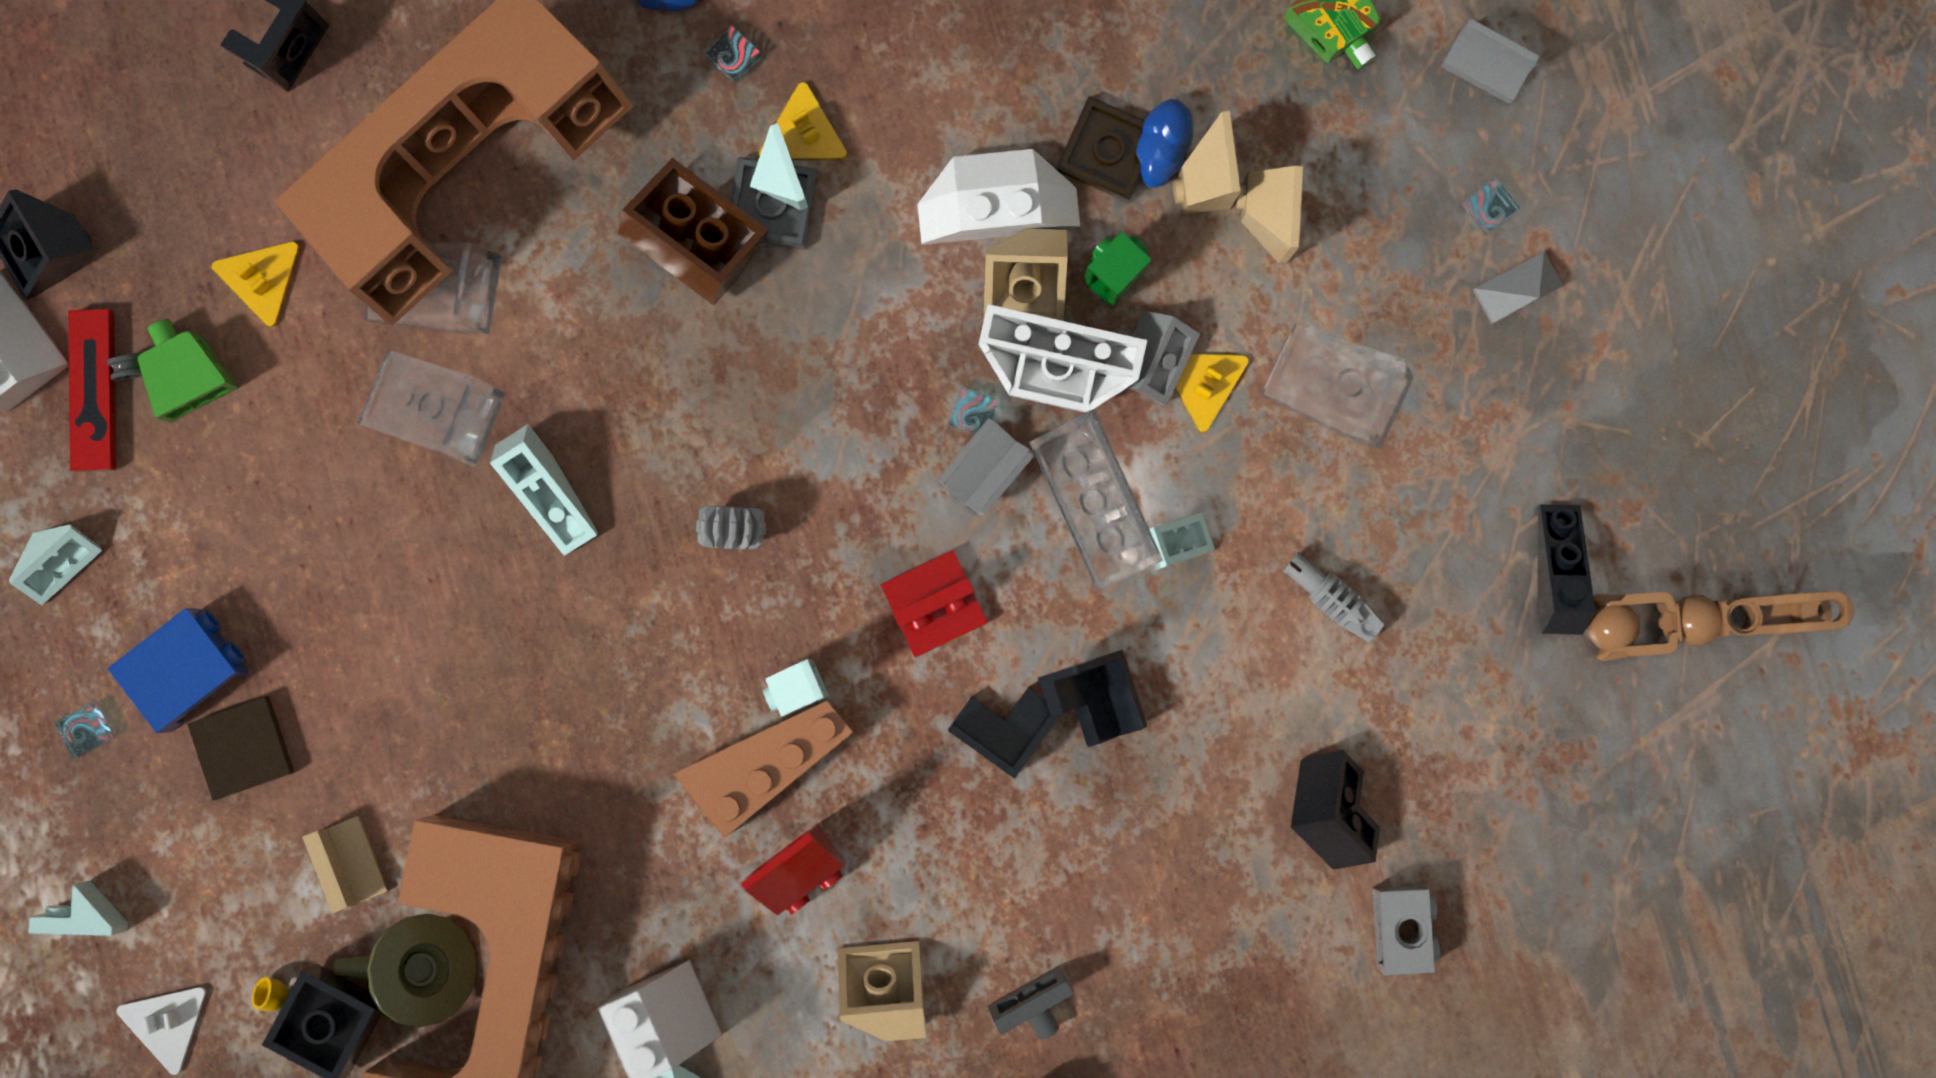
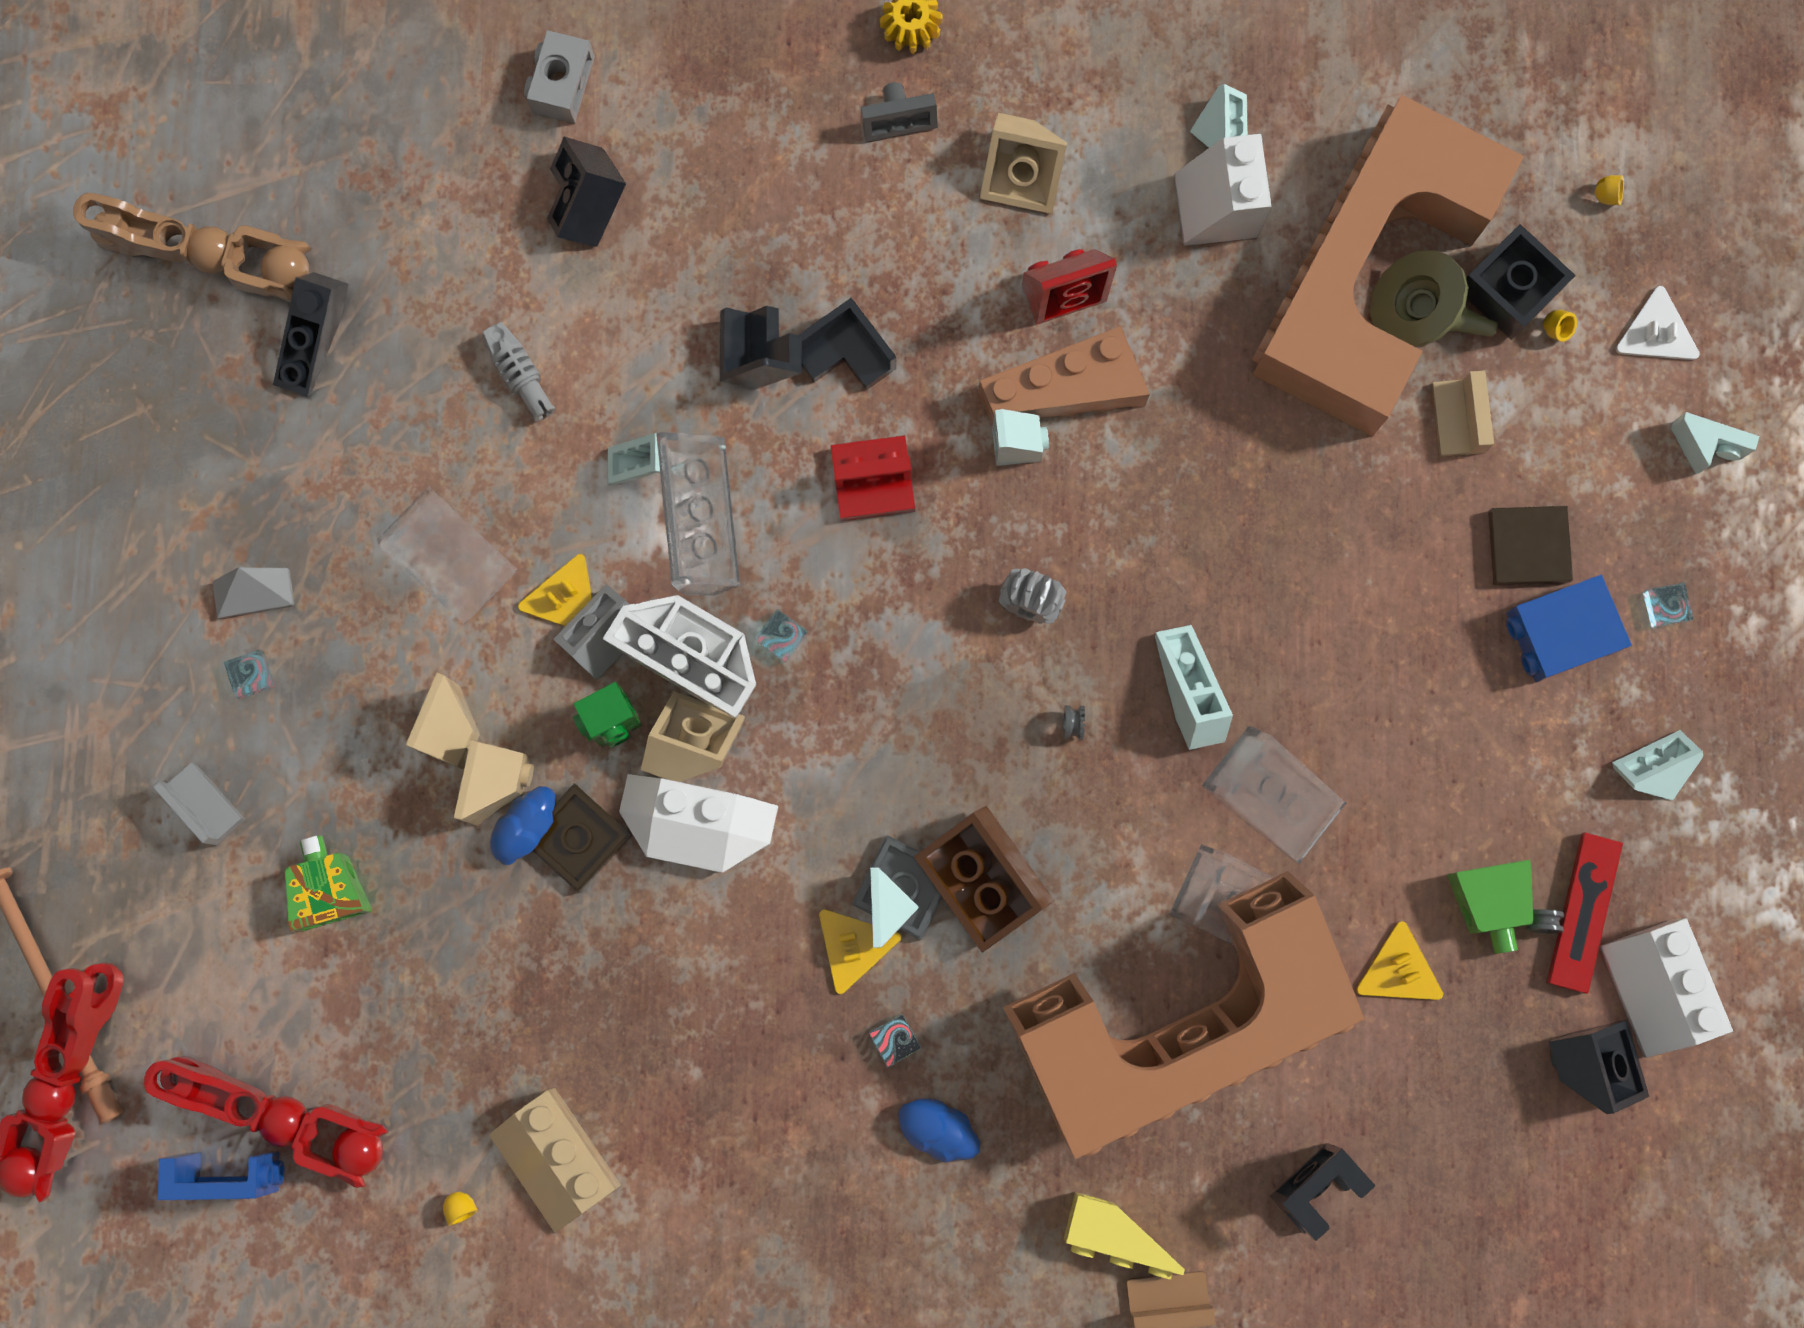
camera: 160 degrees left, 5 degrees down
light grey panel [937,418,1034,516] -> none
none -> dark grey bush [1063,705,1085,740]

